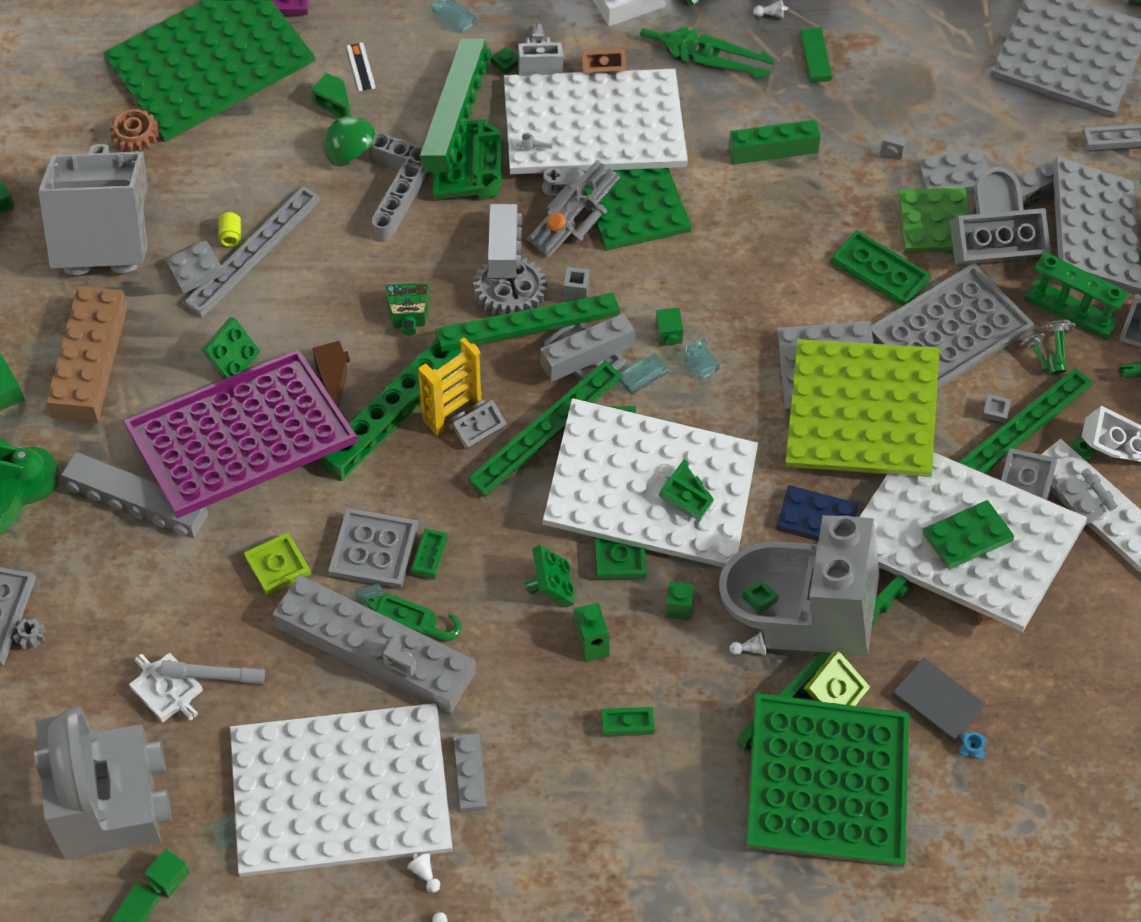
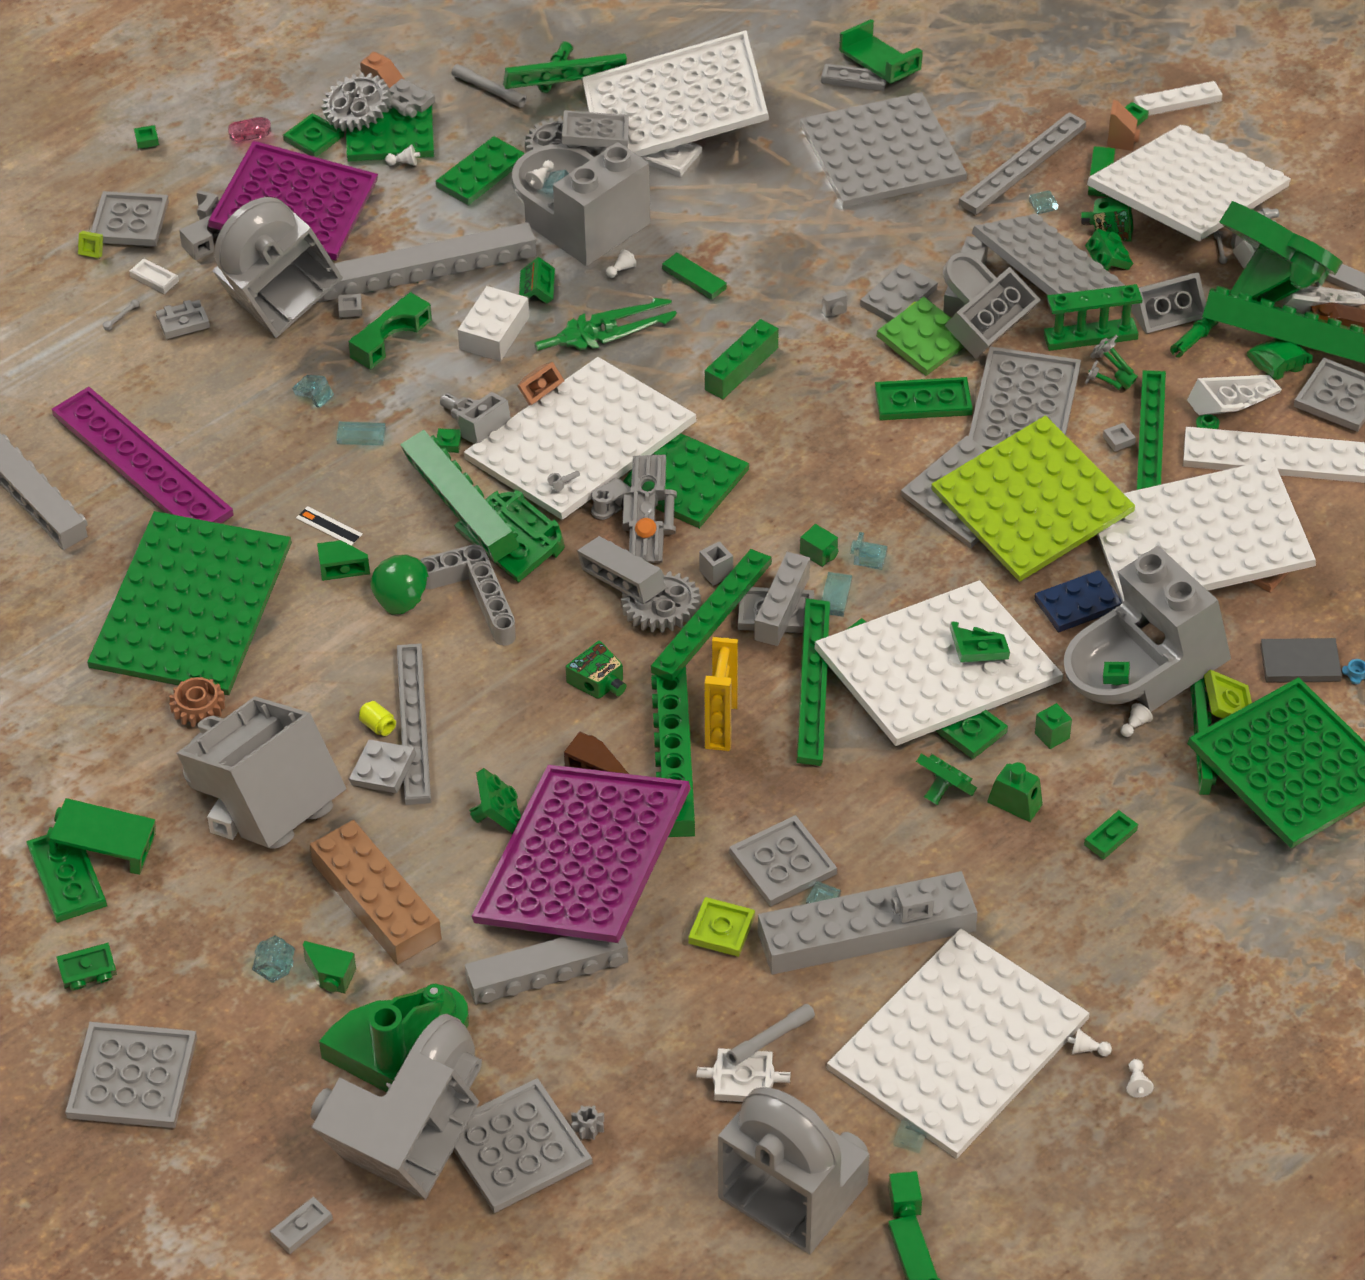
camera: 40 degrees left, 10 degrees down
green plate [364,592,461,642] -> none
green plate [411,528,449,580] -> none
light grey bracket [448,400,507,449] -> none
light grey plate [454,733,487,812] -> none
green plate [923,500,1014,570] -> none
light grey plate [1001,448,1058,501] -> none
light grey plate [1054,468,1118,525] -> none

